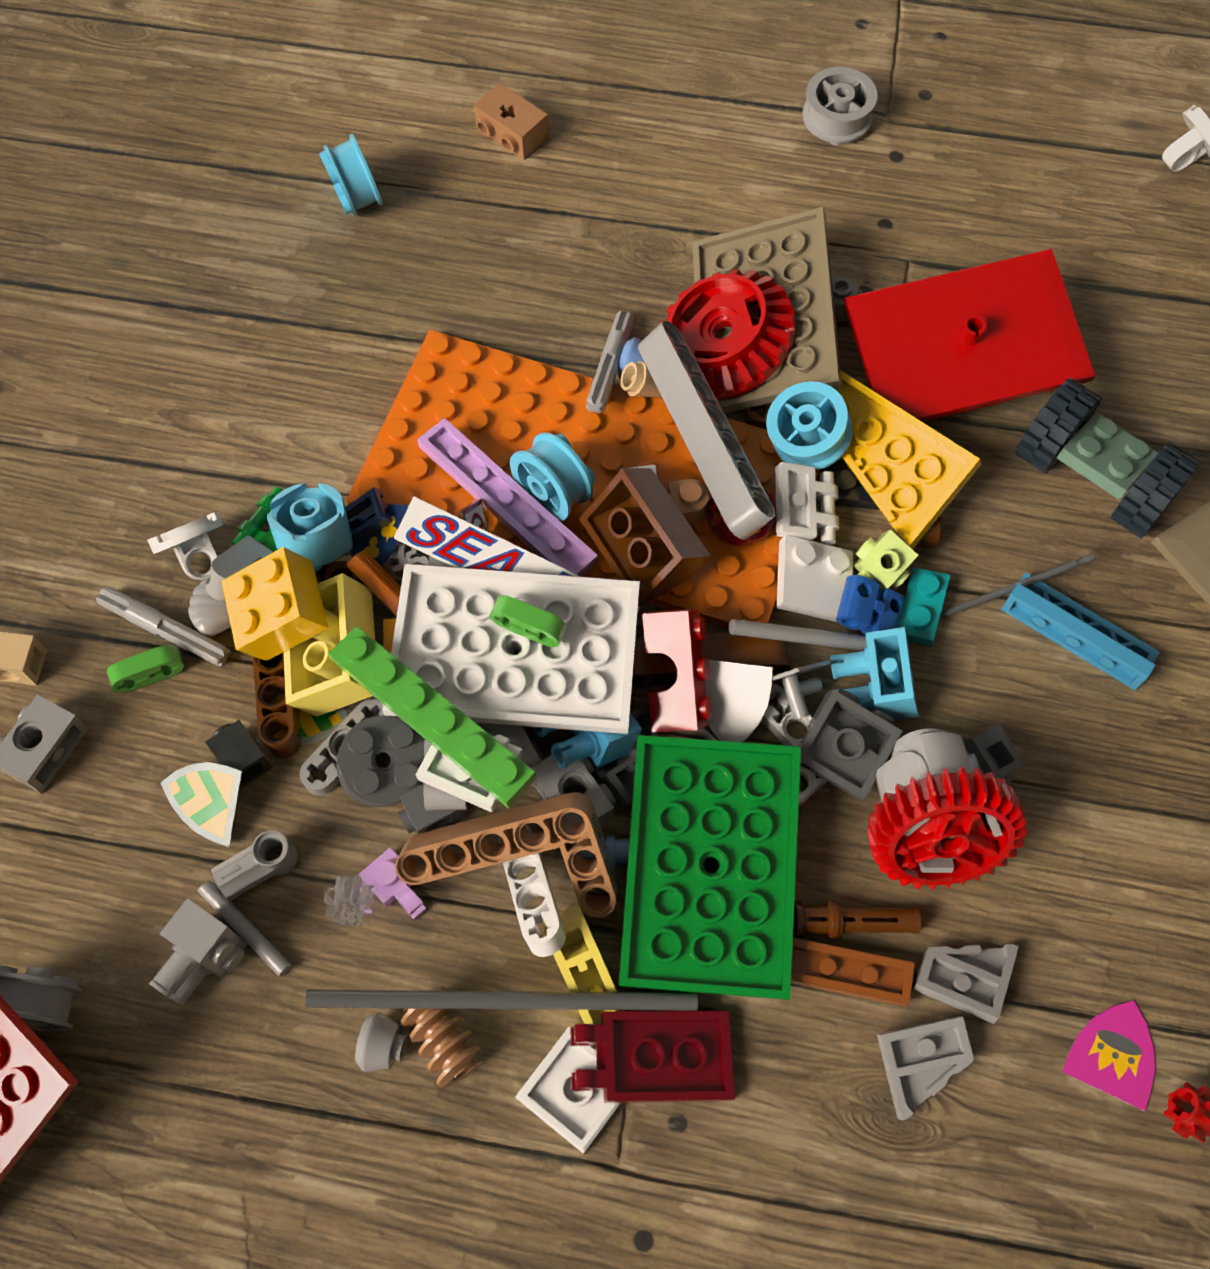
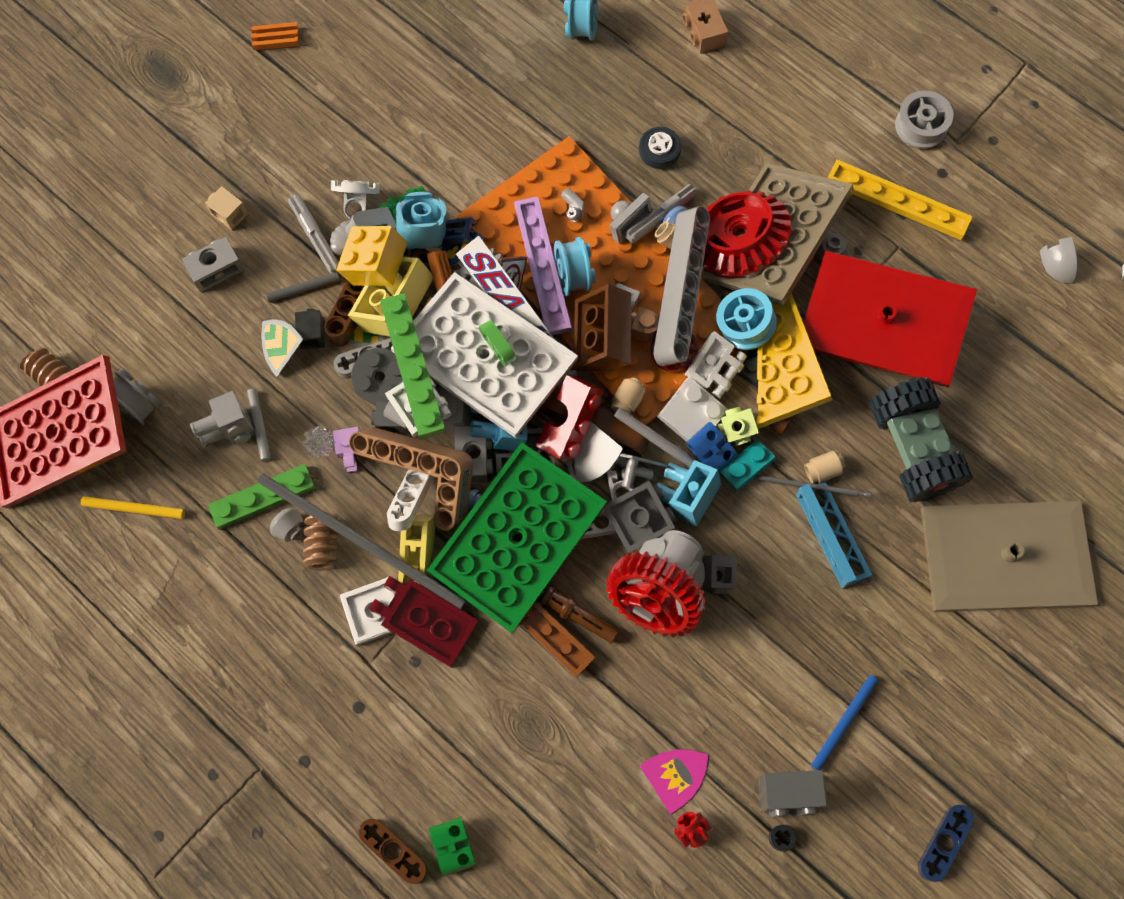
camera: 35 degrees right, 5 degrees up
bright green beam [107,645,184,693] -> none
light grey piece [211,830,298,901] -> none
light grey wing [877,1016,974,1120] -> none
light grey wing [913,944,1019,1024] -> none
none -> yellow bar [81,496,185,519]
none -> bright green plate [208,464,316,530]
none -> dark grey bar [266,272,340,303]
none -> light grey arm [561,188,585,222]
none -> light grey tile [610,193,652,244]
none -> tan brick [611,378,646,414]
none -> black wheel [639,126,682,169]
none -> tan brick [804,451,846,484]
none -> yellow plate [828,159,973,240]
none -> light grey brick [1040,237,1077,283]

